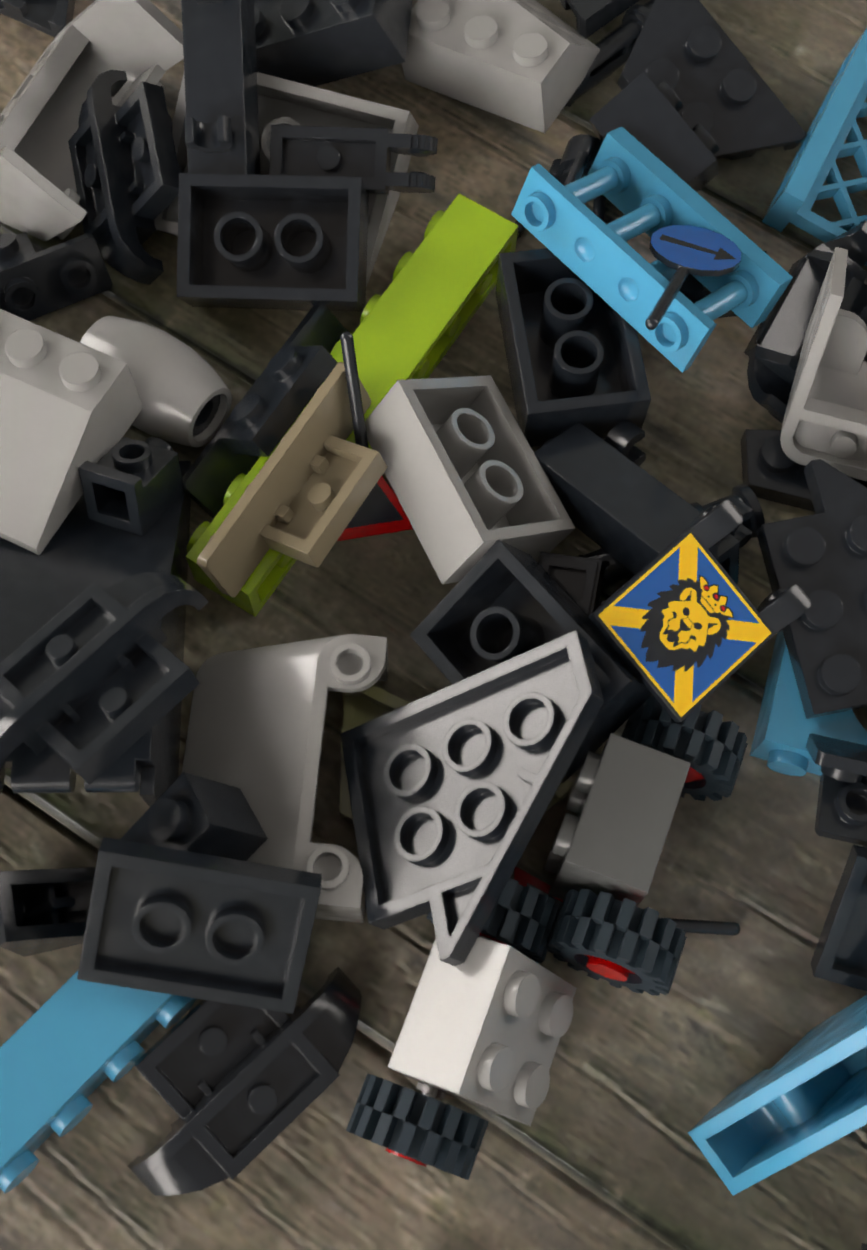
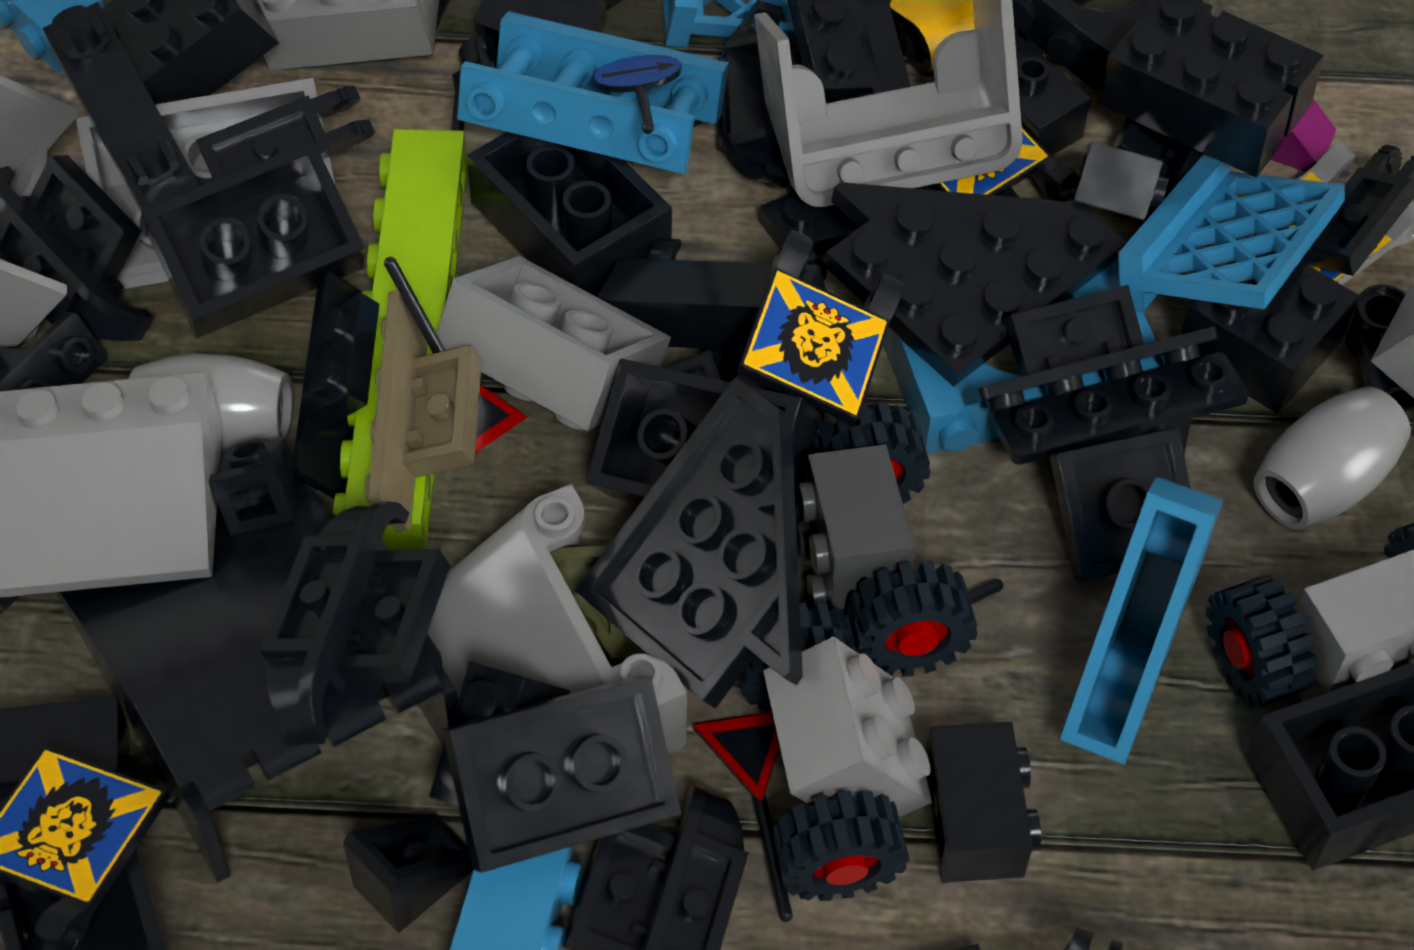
camera: 30 degrees left, 15 degrees down
none -> black piece [692,712,793,922]
none -> black brick [925,722,1041,883]

